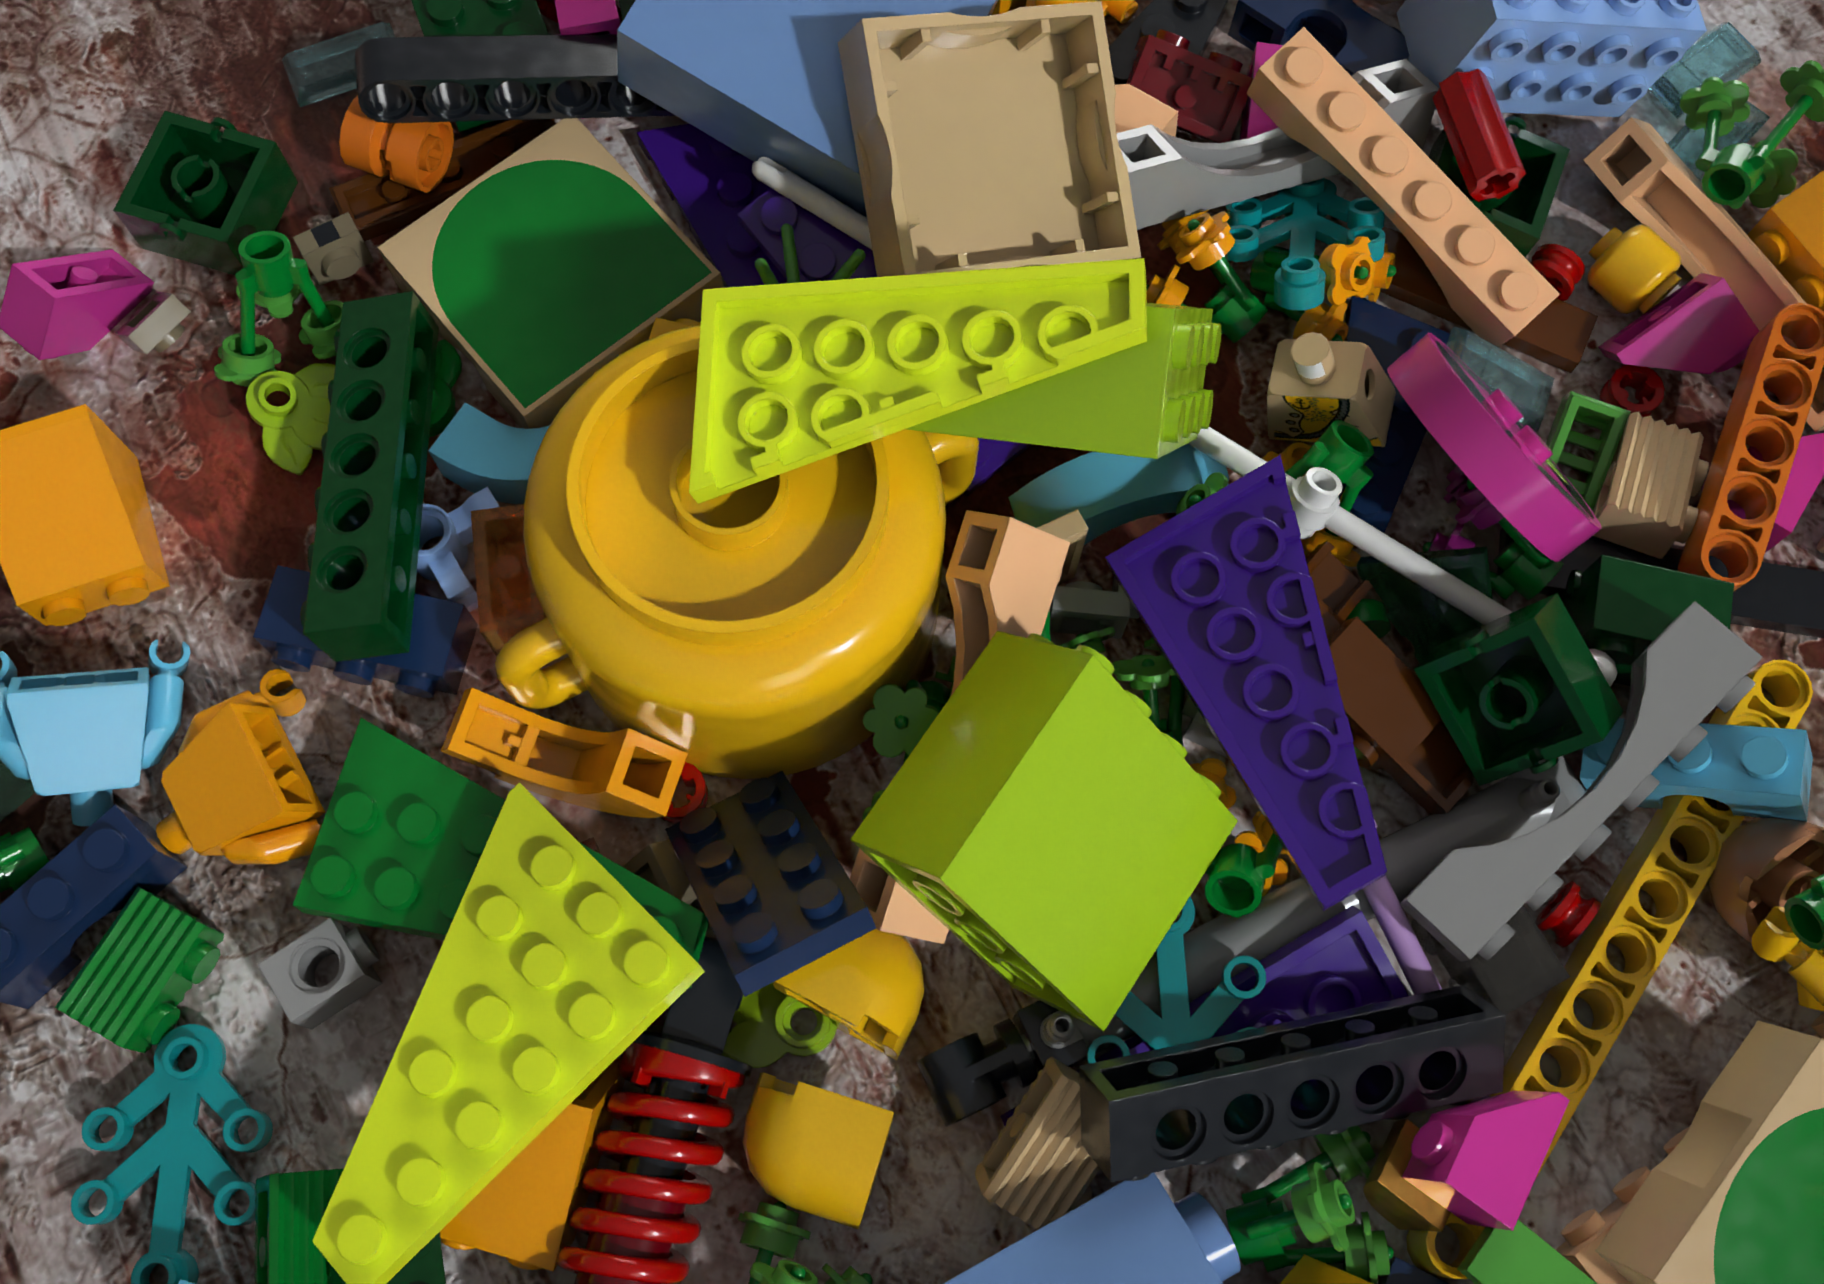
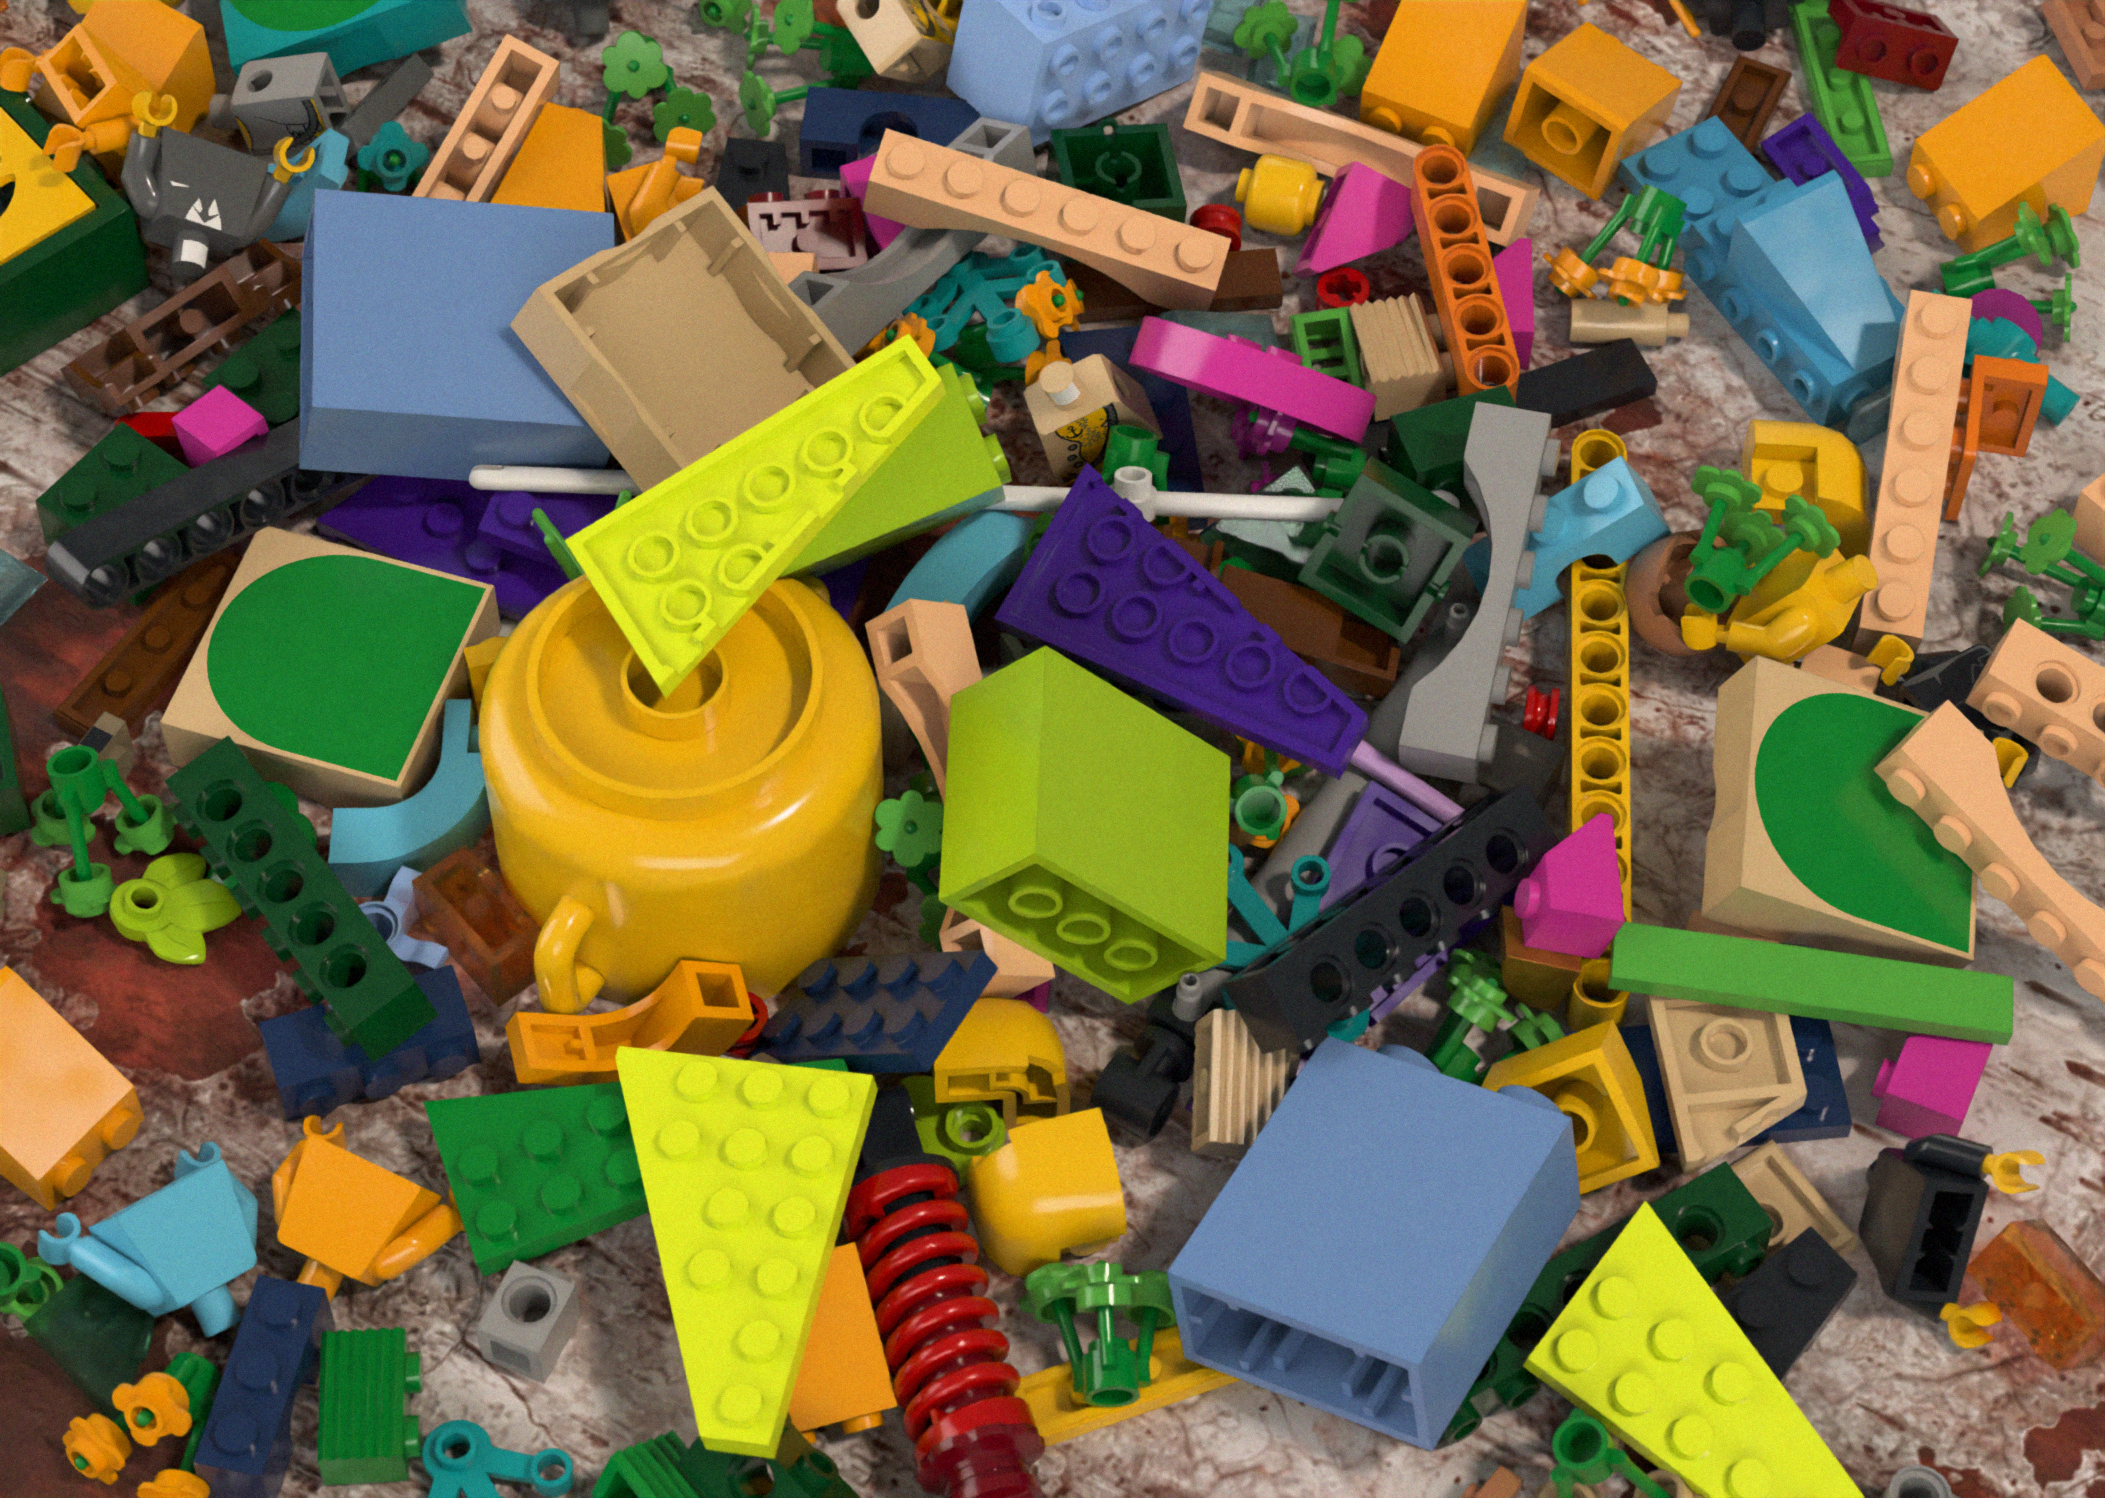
camera: 30 degrees left, 15 degrees down
orange wheel [339,95,454,193] -> none
red axle [1432,69,1526,202] -> none

